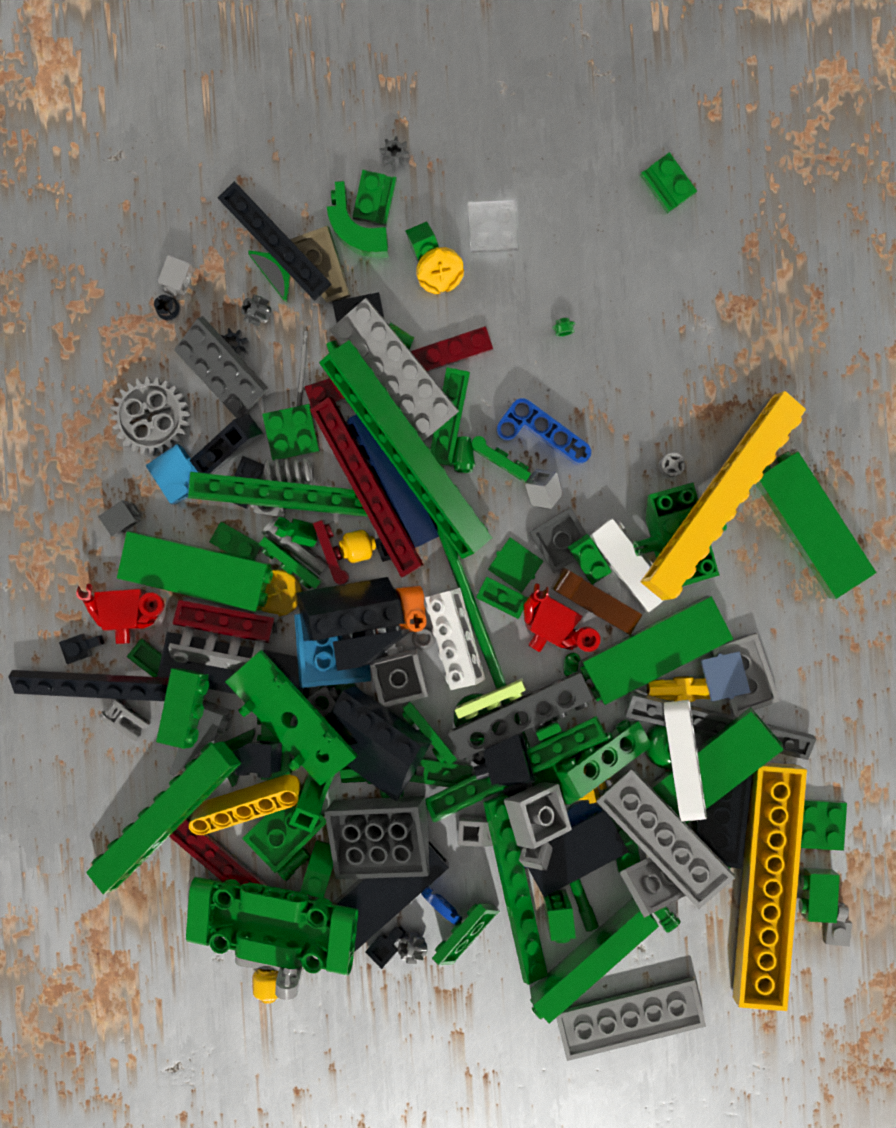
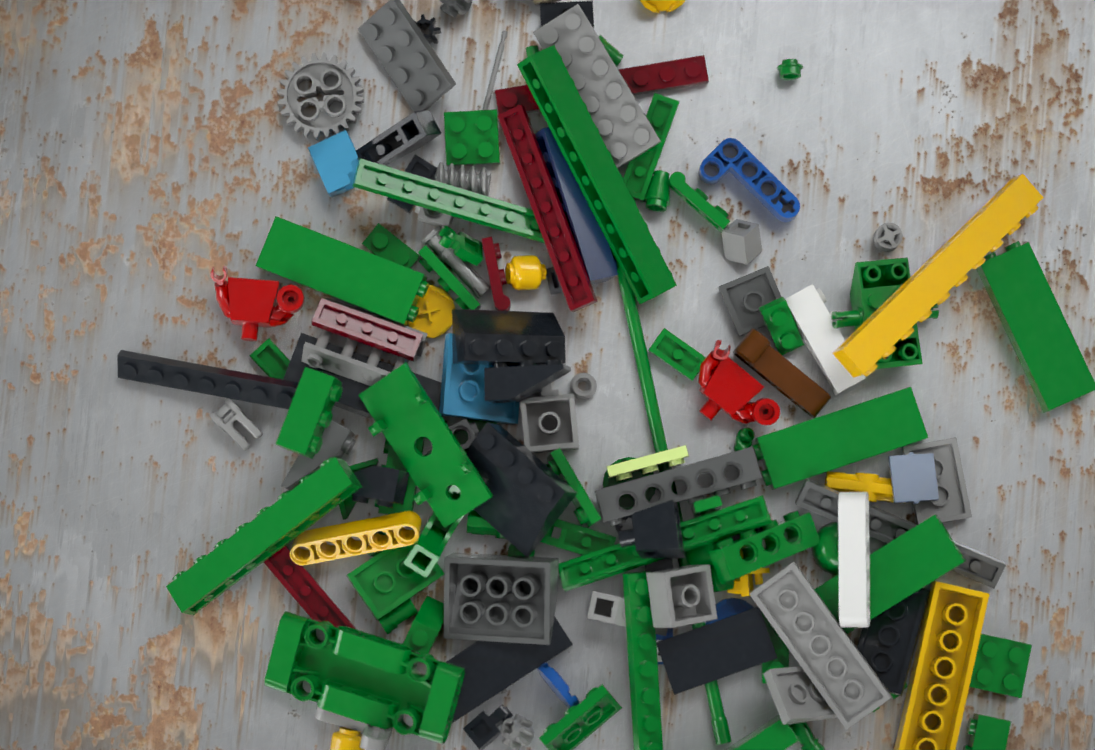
camera: 10 degrees right, 5 degrees down
black plate [59,634,105,664] -> none
dark grey brick [98,500,141,537] -> none
orange piece [395,586,426,632] -> none
white brick [425,588,485,690] -> none
green piece [487,538,544,593] -> none
light grey slope [519,842,553,871] -> none
green brick [543,889,576,943] -> none

